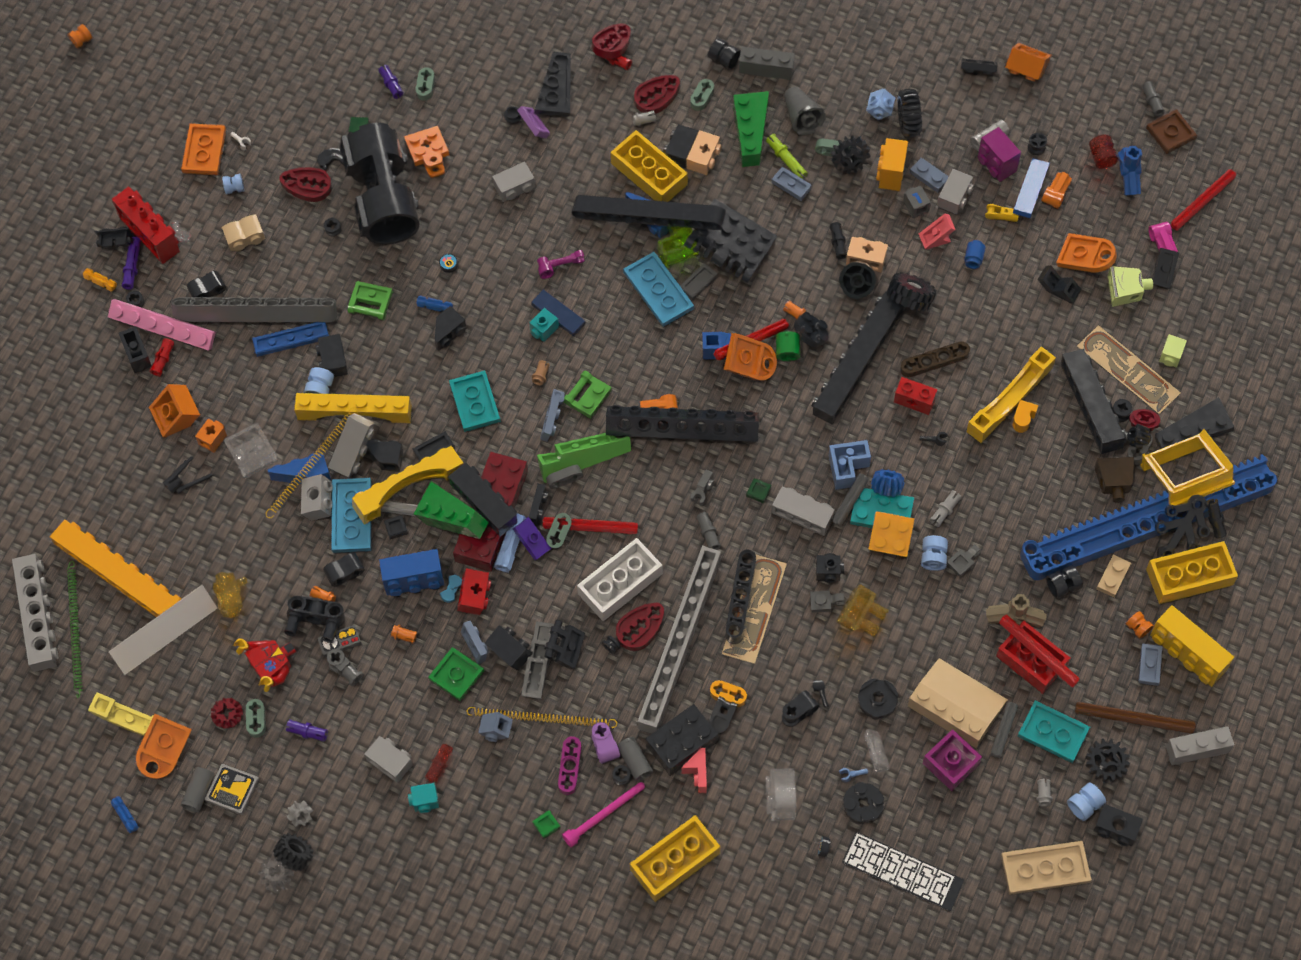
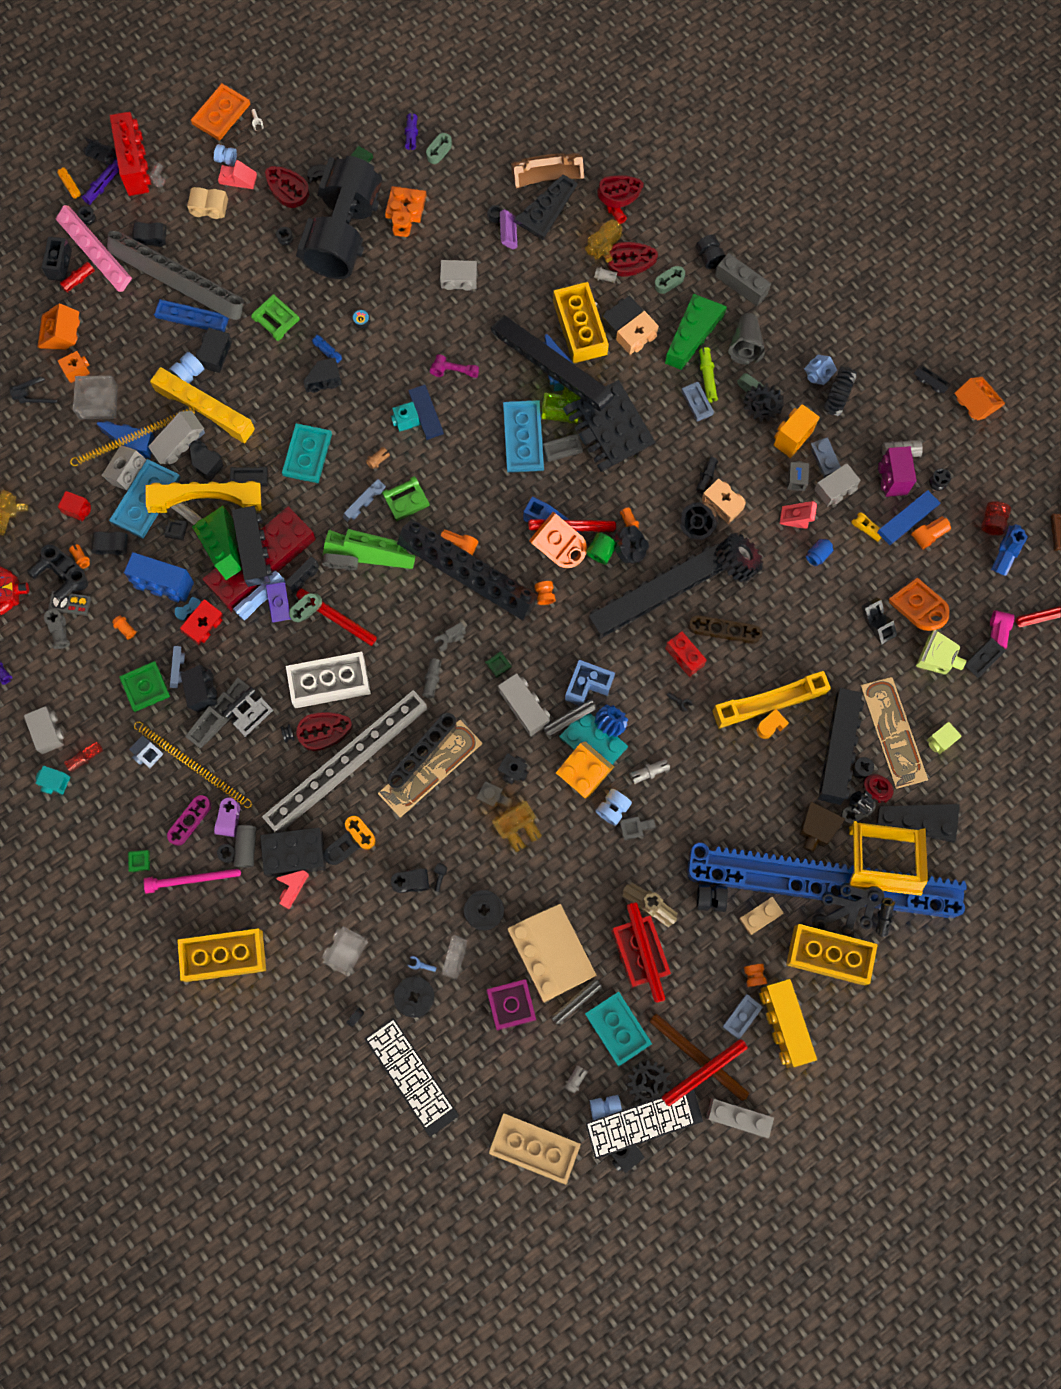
camera: 25 degrees right, 10 degrees up
none -> red brick [58,491,91,521]
none -> coral slope [218,160,257,189]
none -> medium nougat windscreen [511,153,584,188]
none -> orange wheel [534,581,556,605]
none -> clear yellow brick [585,219,622,262]
none -> sticker [585,1089,703,1159]
none -> red axle [662,1039,748,1106]

